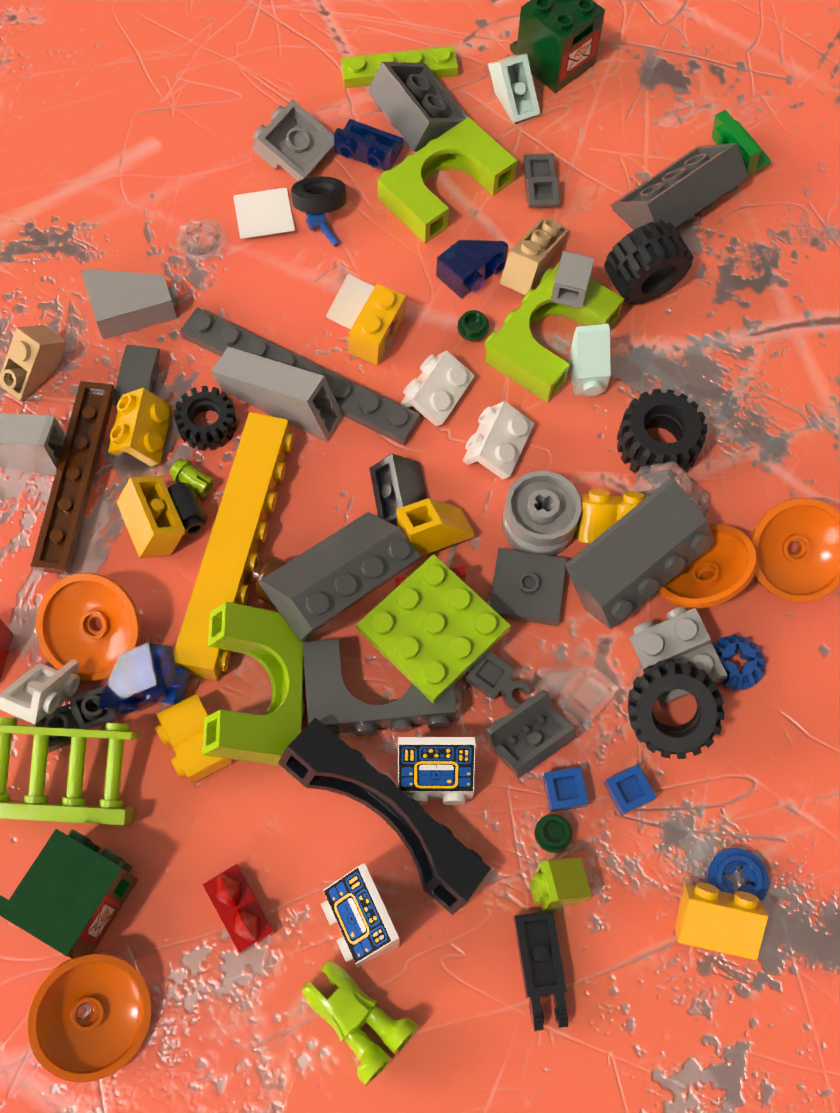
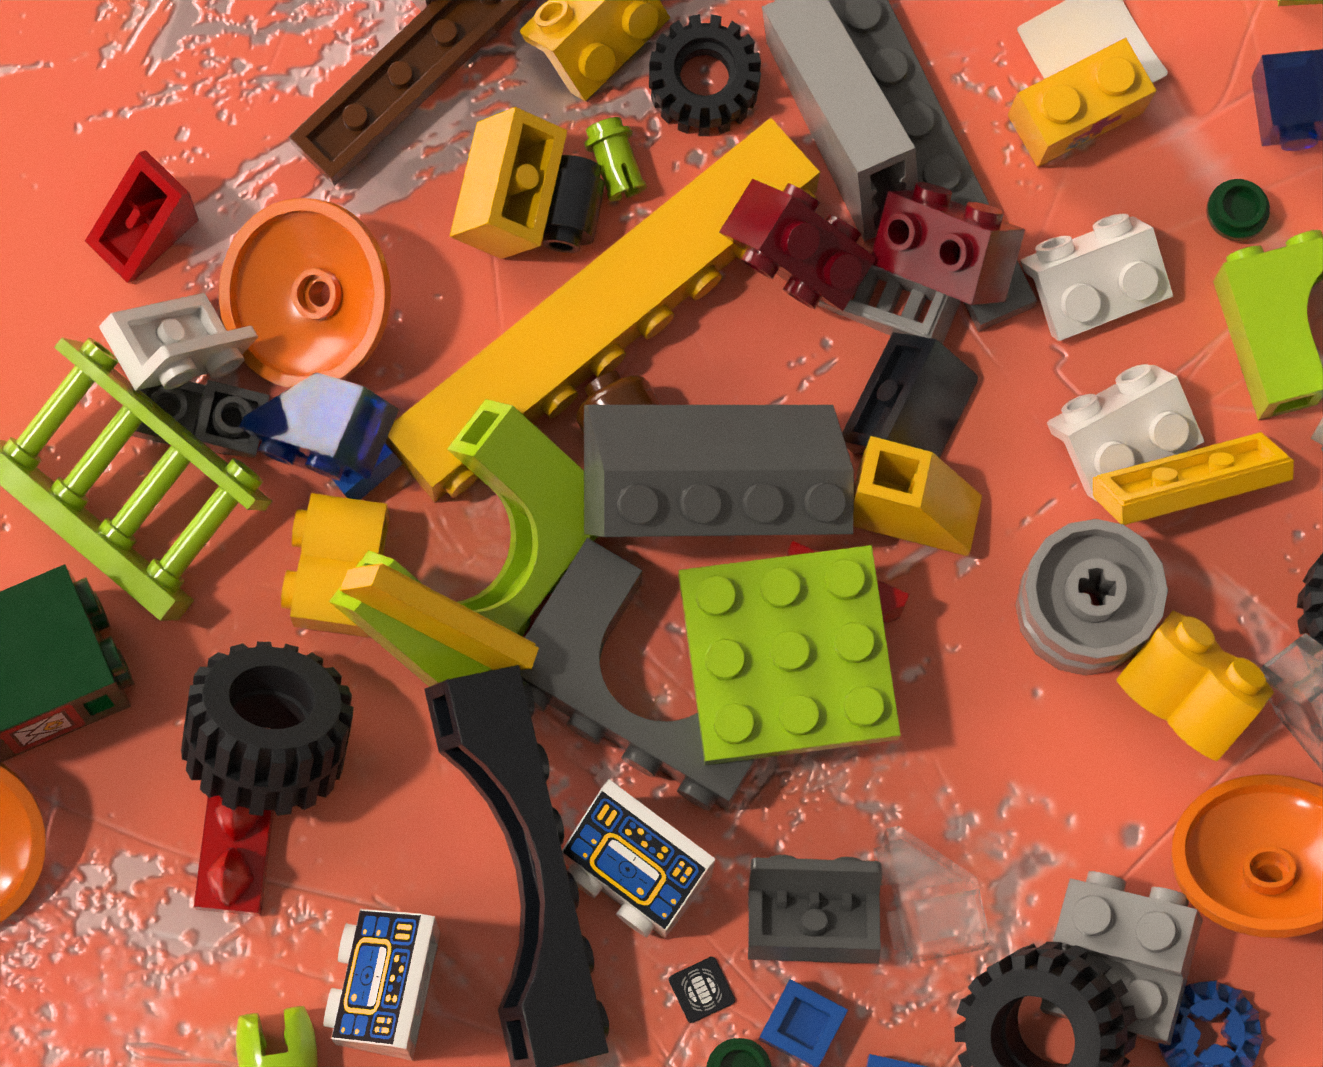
camera: 35 degrees right, 10 degrees up
dark grey plate [463,651,531,710] -> none
dark grey plate [490,548,567,626] -> none
dark grey slope [565,478,715,629] -> none
none -> black tyre [181,642,354,816]
none -> yellow tile [340,563,539,670]
none -> black sticker [669,957,735,1023]
none -> dark red brick [719,179,876,311]
none -> light grey slope [818,265,960,344]
none -> dark red brick [872,182,1025,305]
none -> yellow tile [1093,432,1294,525]

